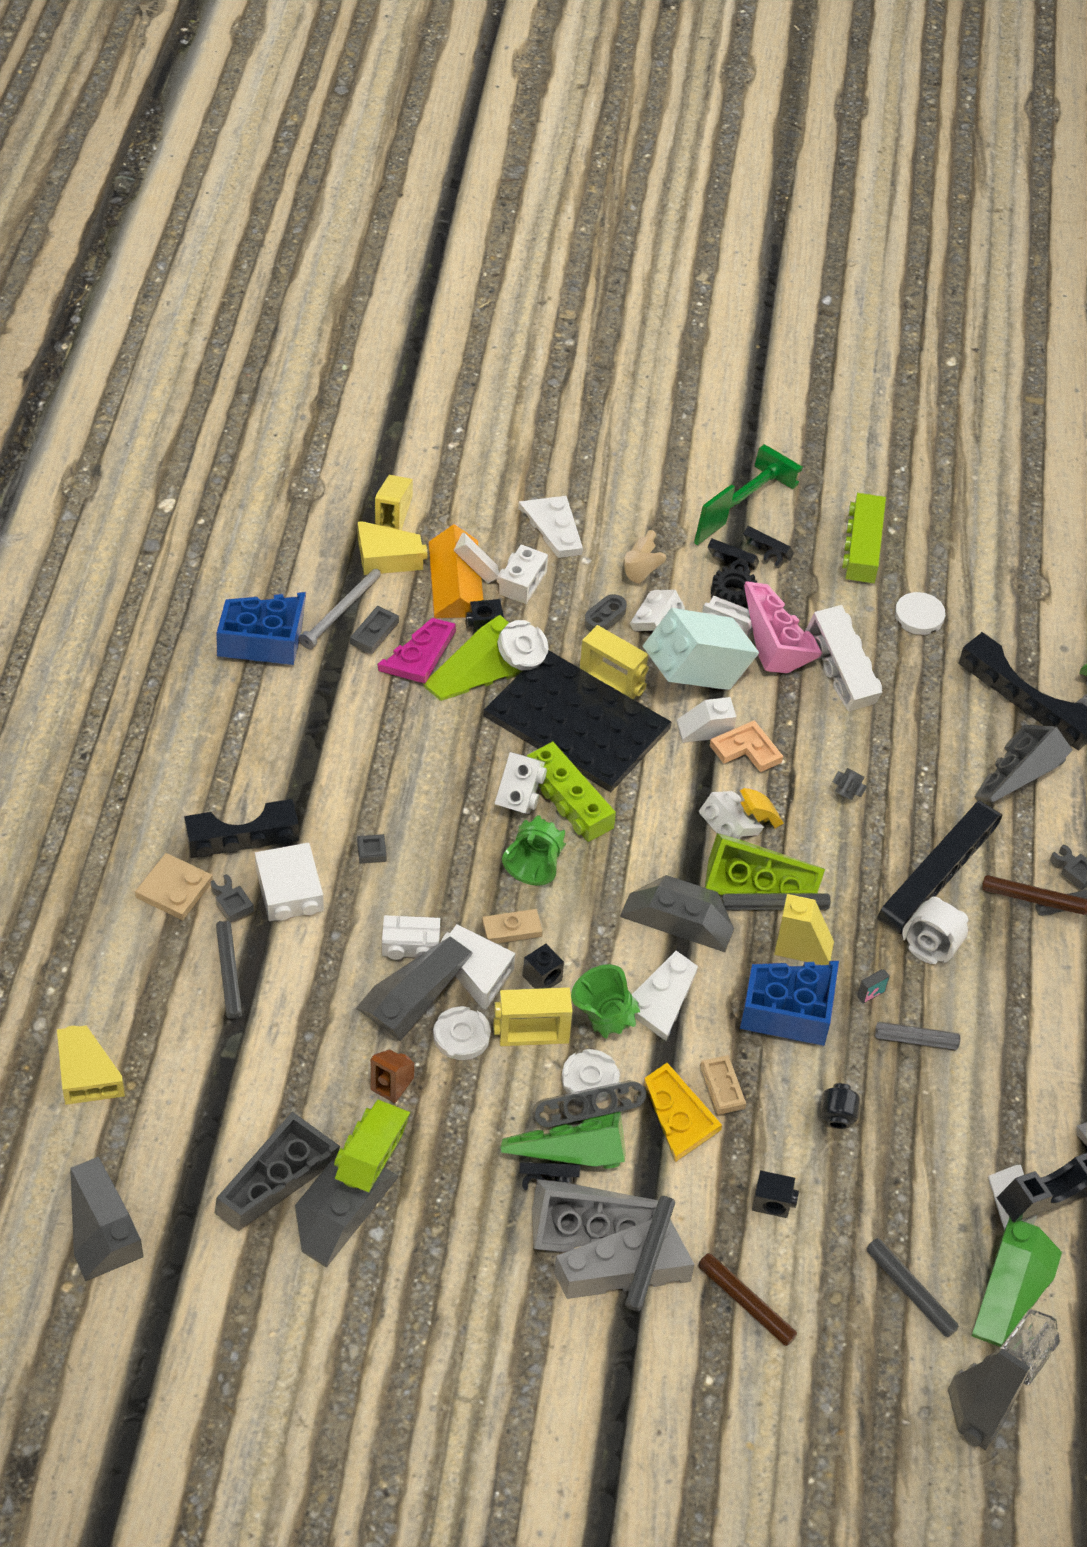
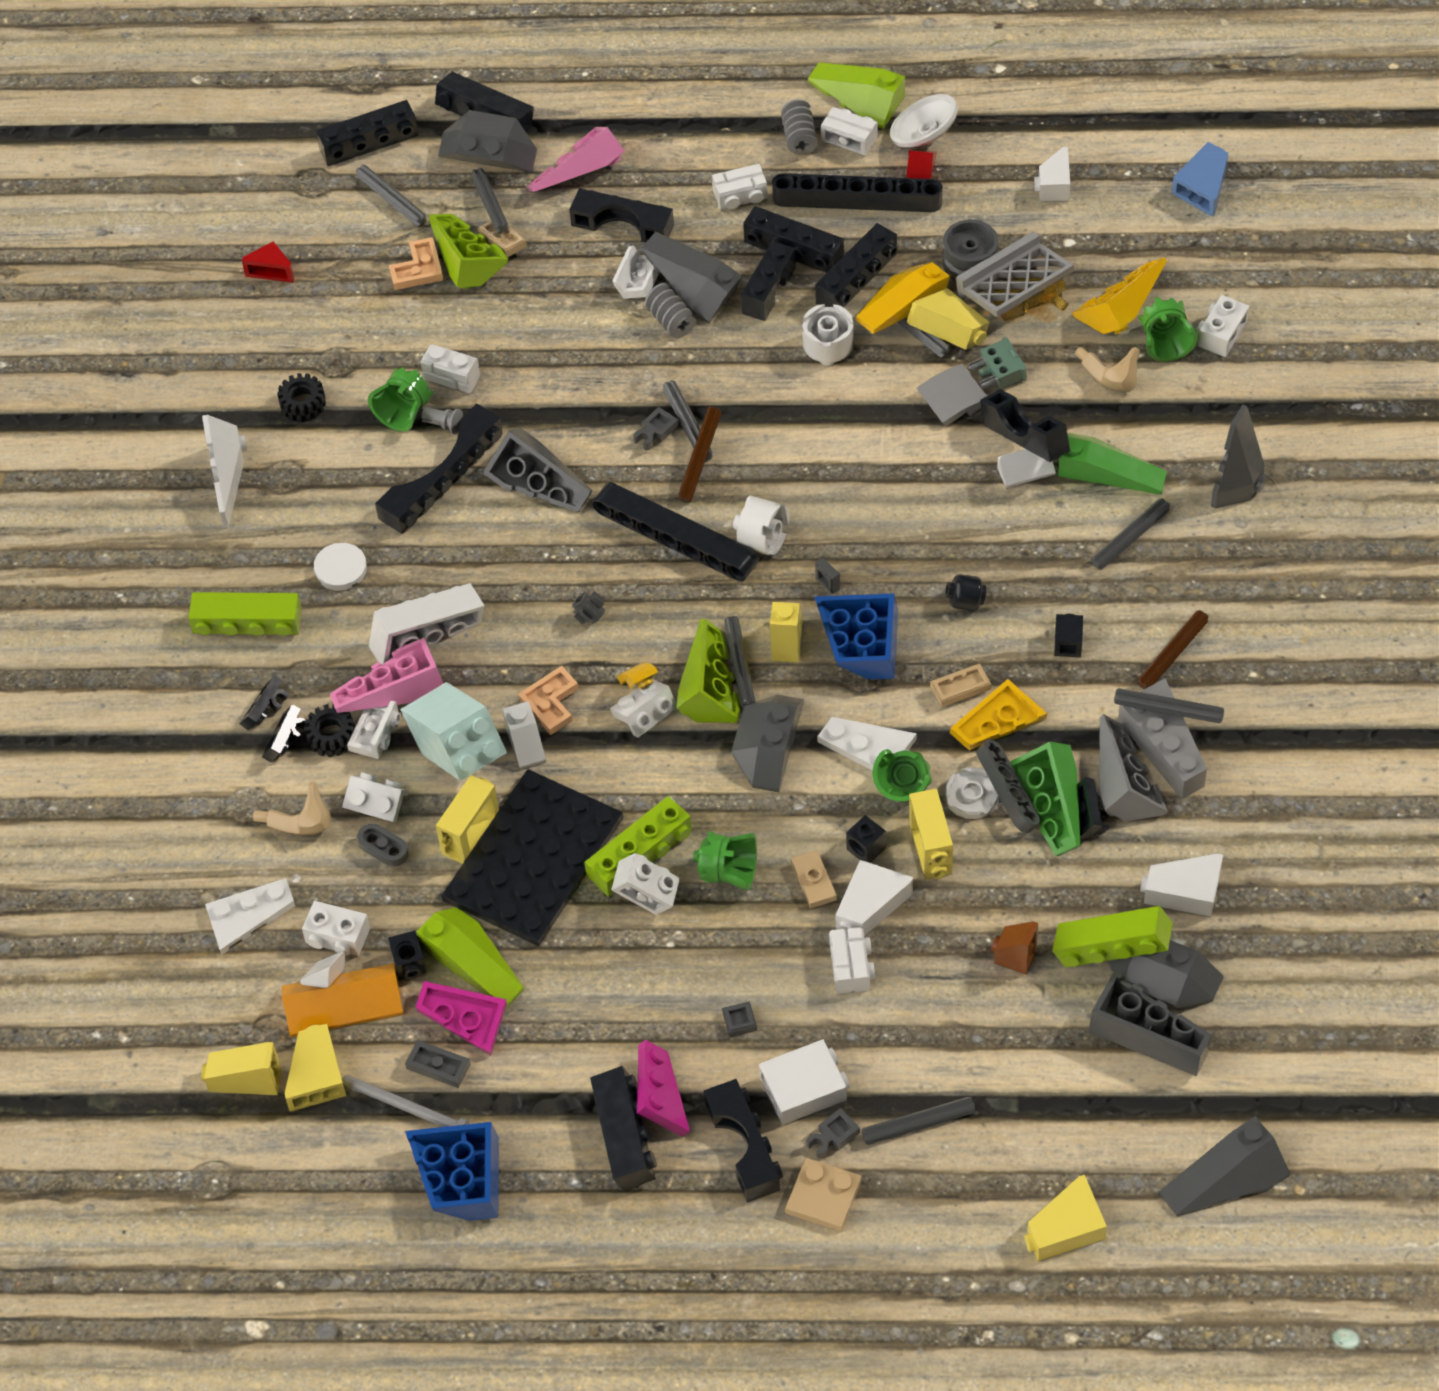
camera: 90 degrees left, 5 degrees up
dark grey wedge [356,936,473,1041] -> none
white tile [433,1006,491,1060] -> none
white tile [498,620,549,670] -> none
green piece [694,444,803,545] -> none
flat silver axle [875,1022,961,1050] -> none
clear brick [999,1309,1060,1385] -> none
none -> white wedge [202,415,247,528]
none -> black brick [590,1066,657,1191]
none -> dark pink wing [637,1039,690,1137]
none -> white slope [1140,854,1223,917]

